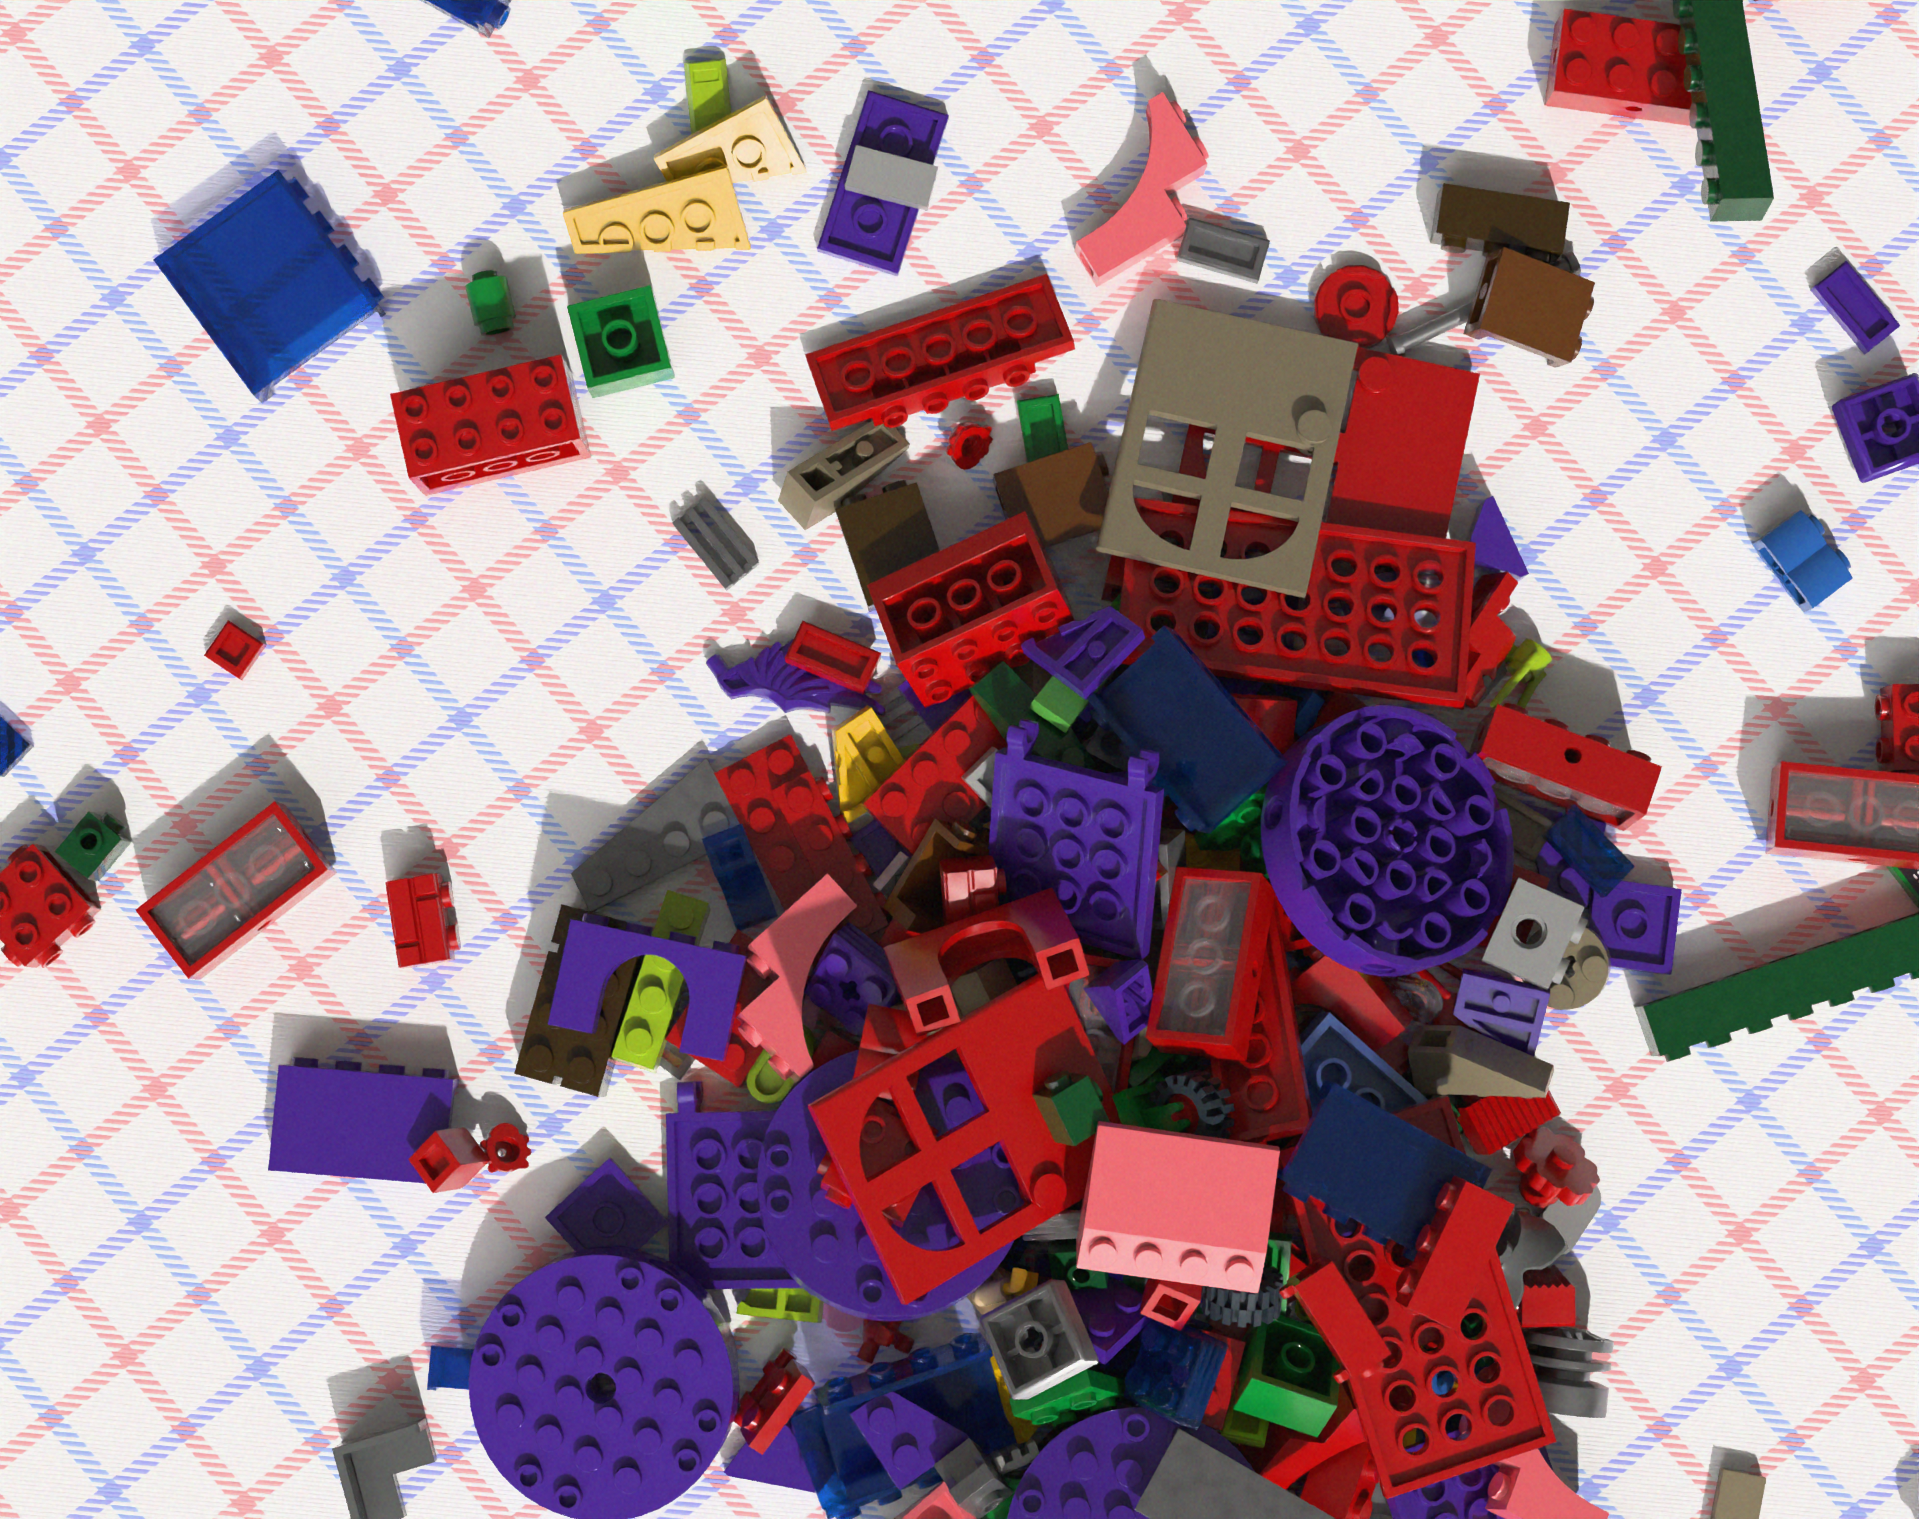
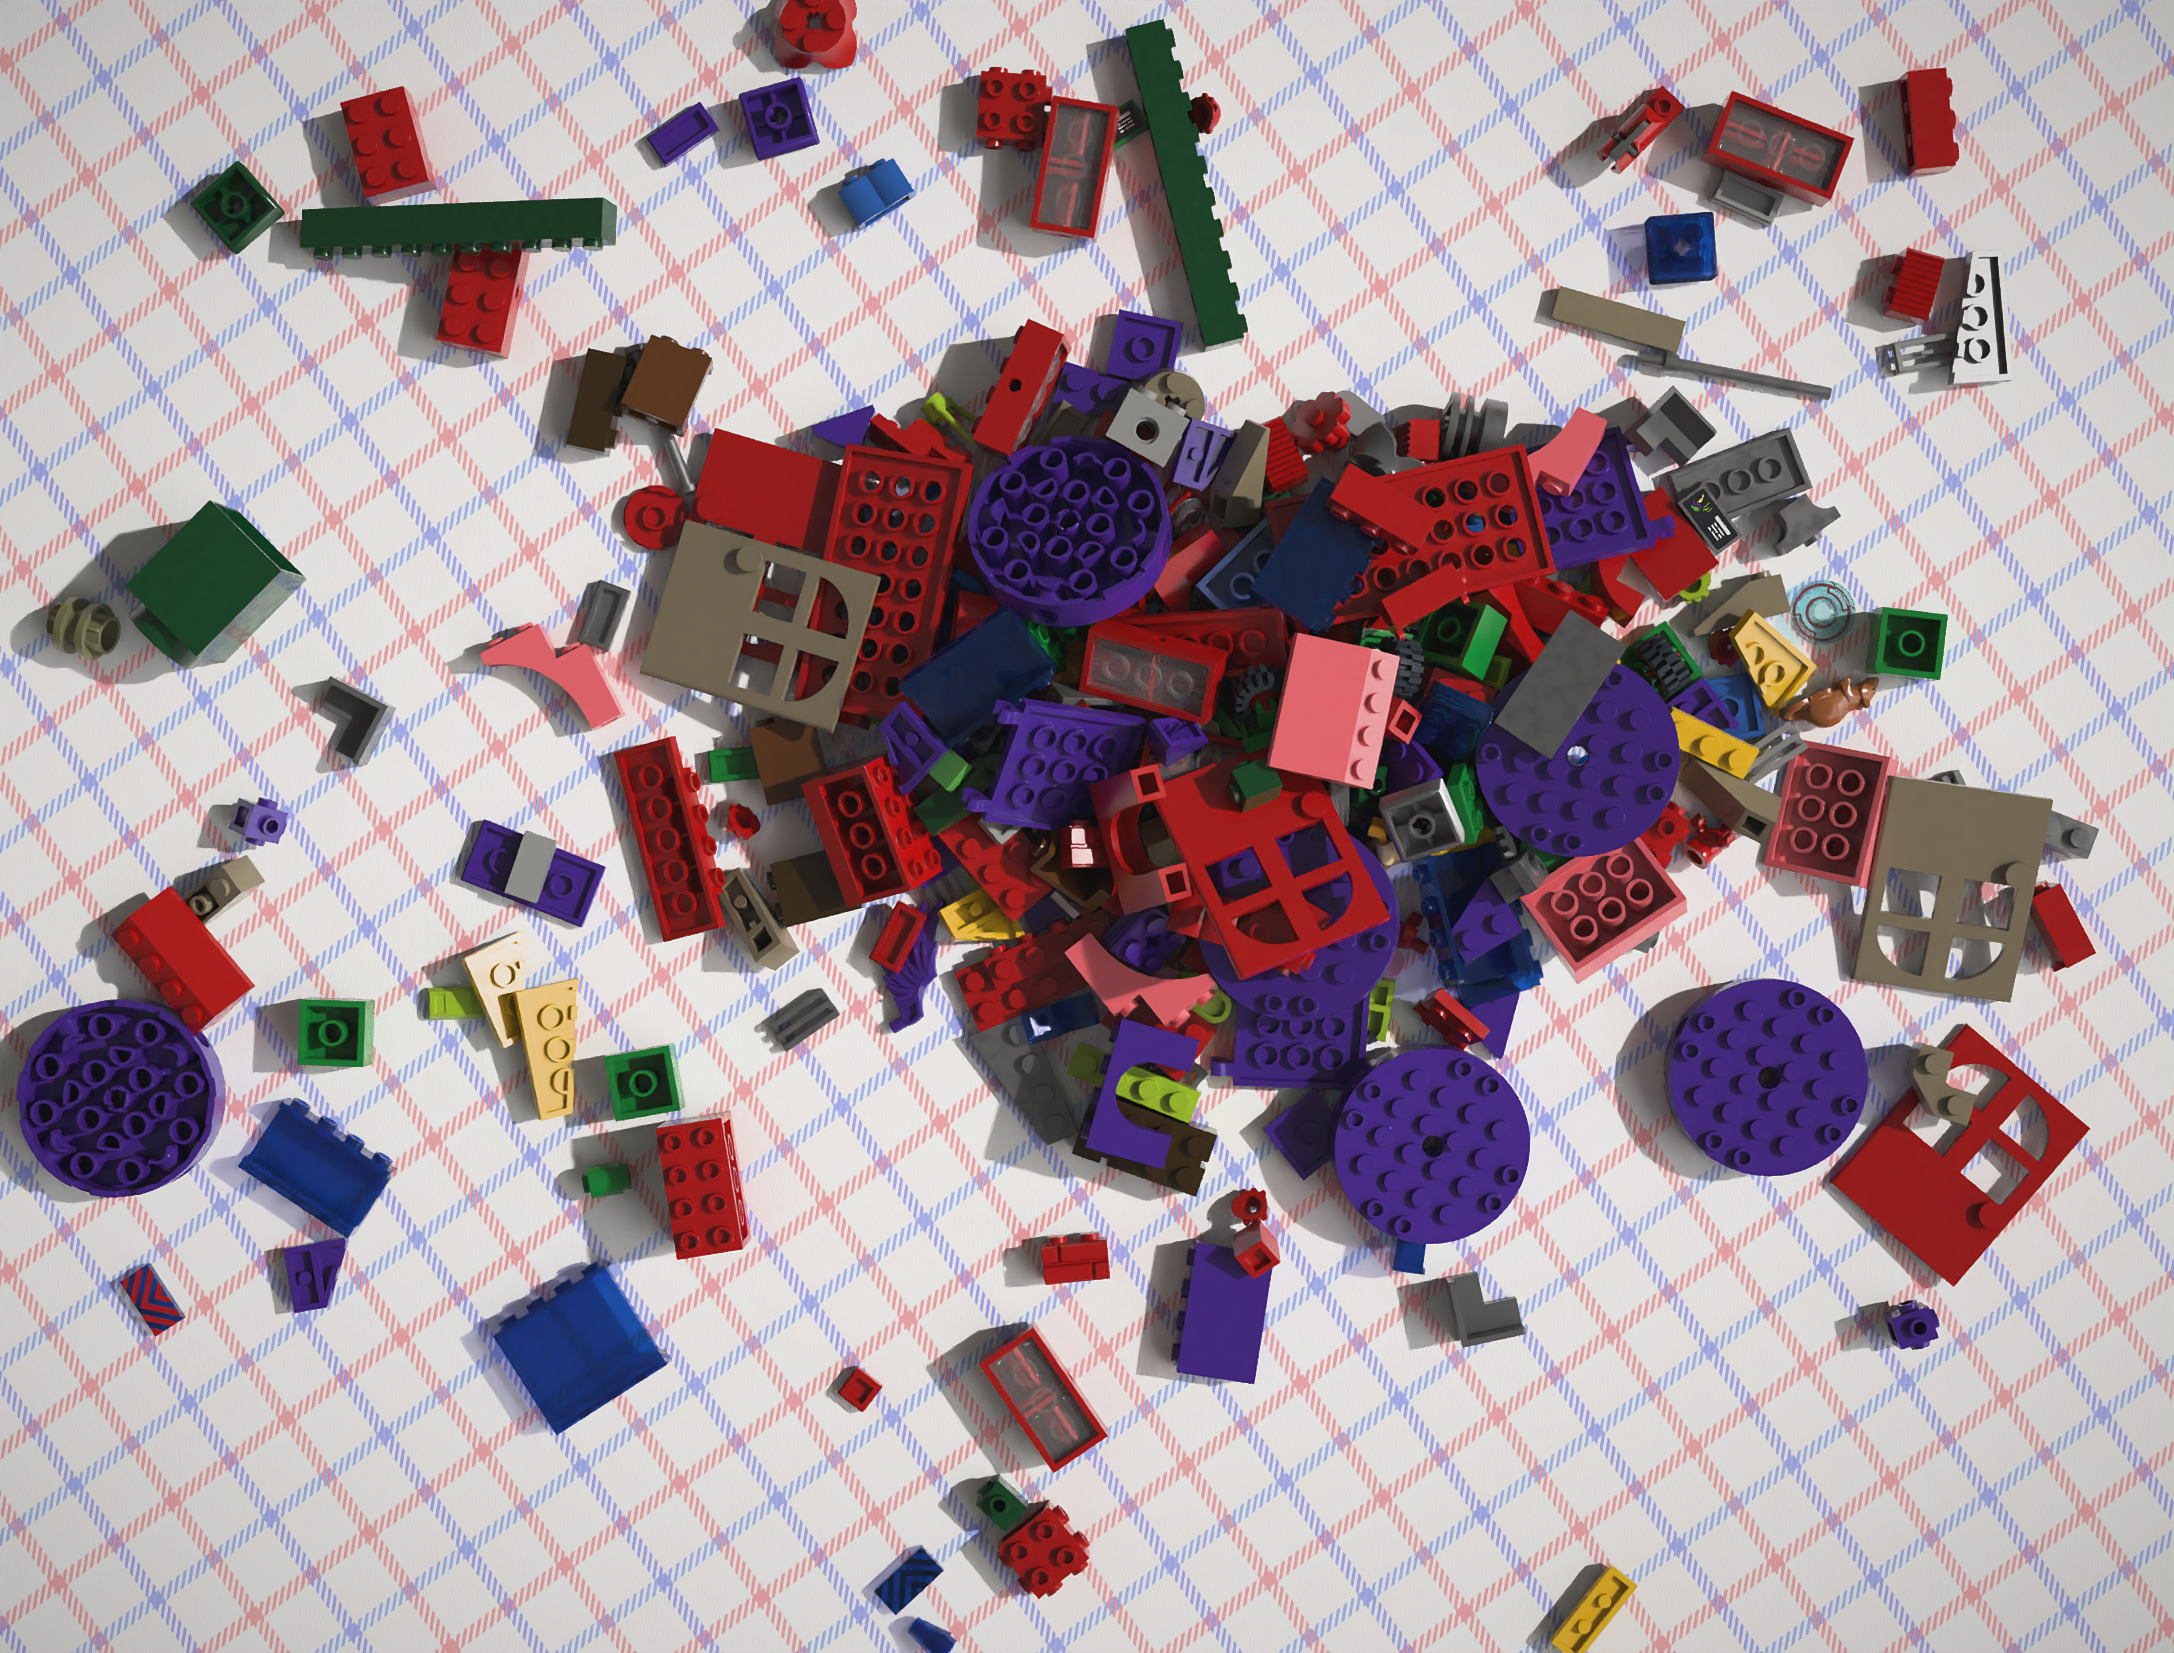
camera: 80 degrees left, 5 degrees up
clear blue tile [1541,804,1635,898] -> none

